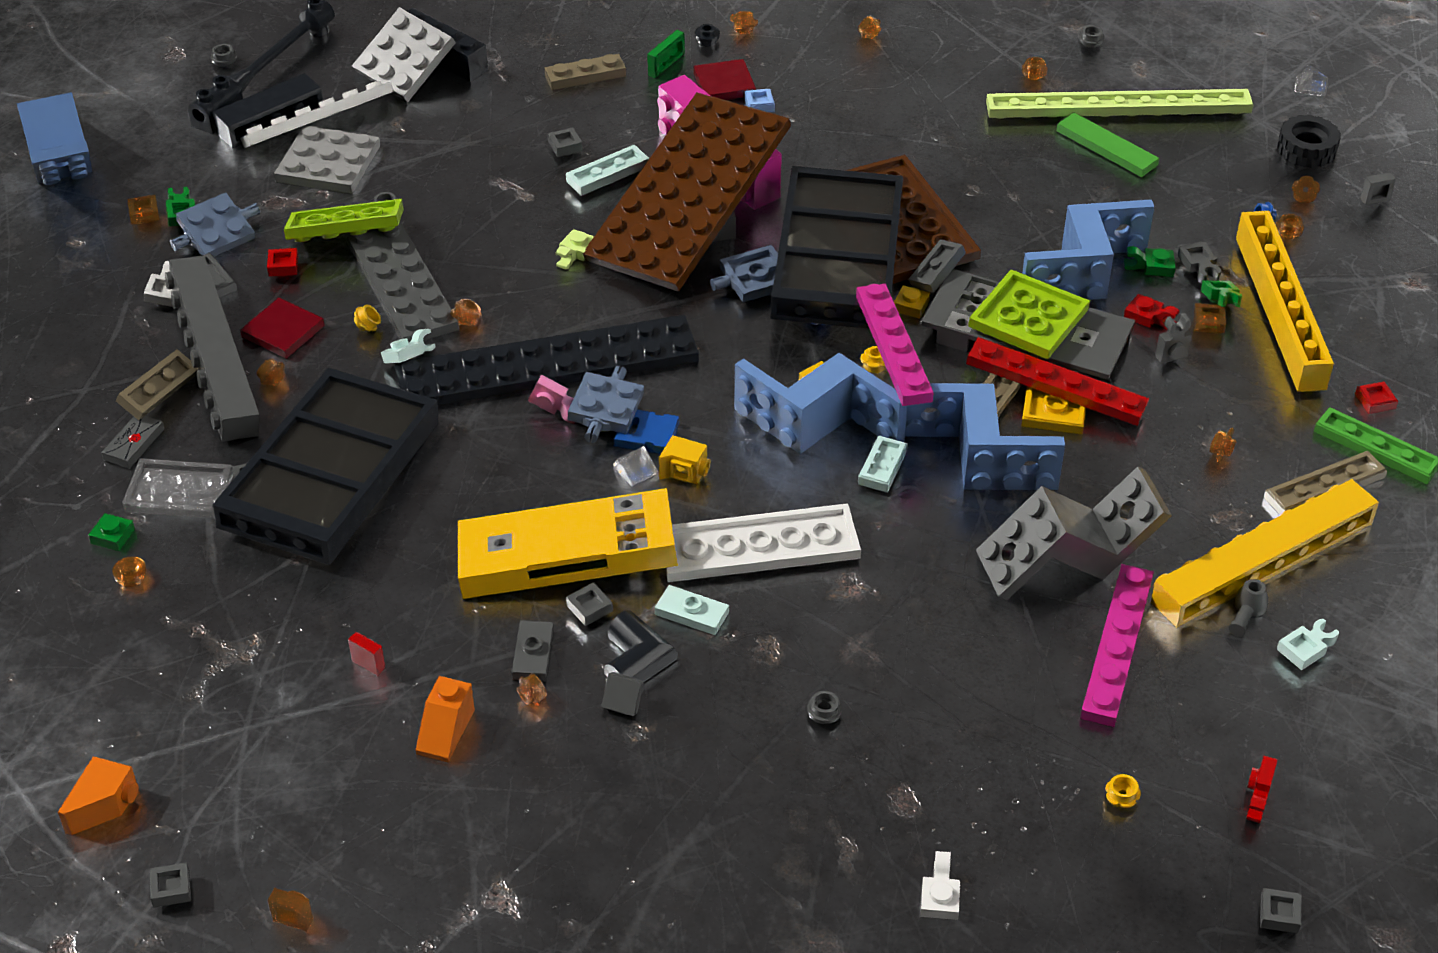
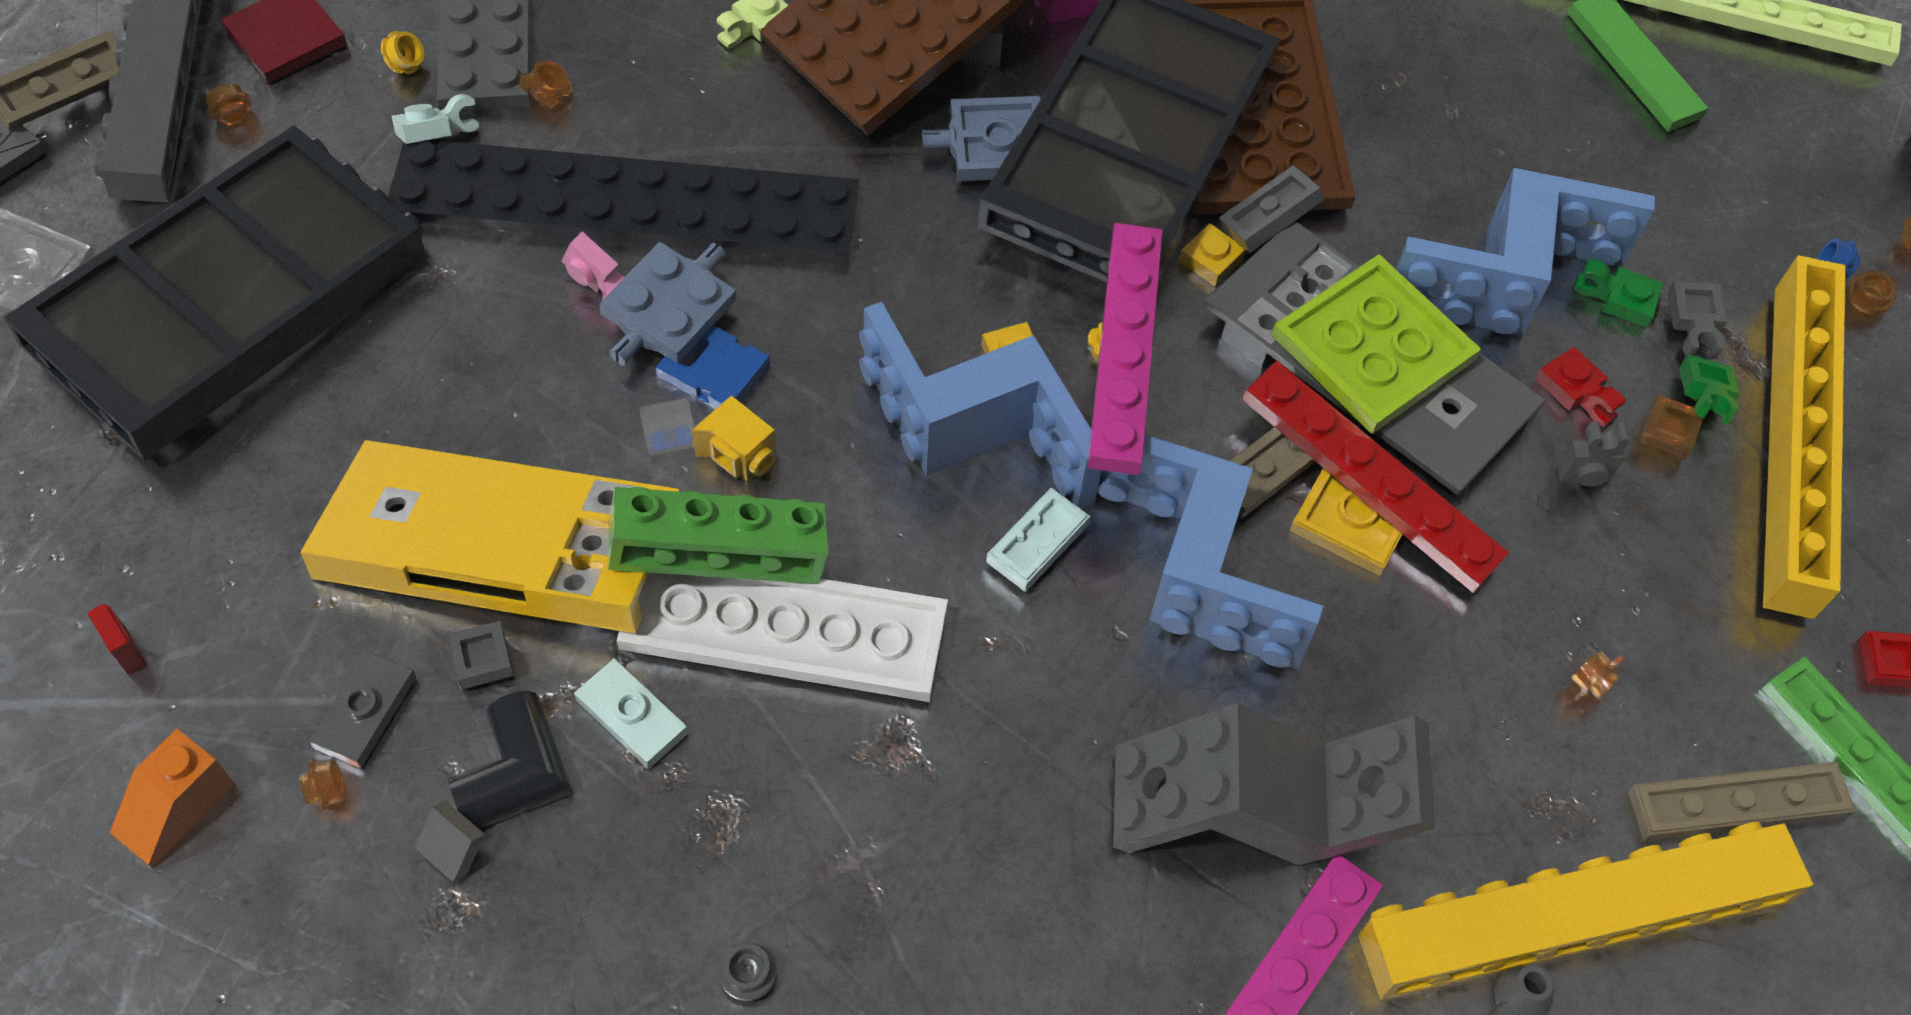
camera: 15 degrees right, 15 degrees up
none -> bright green brick [608,487,828,584]

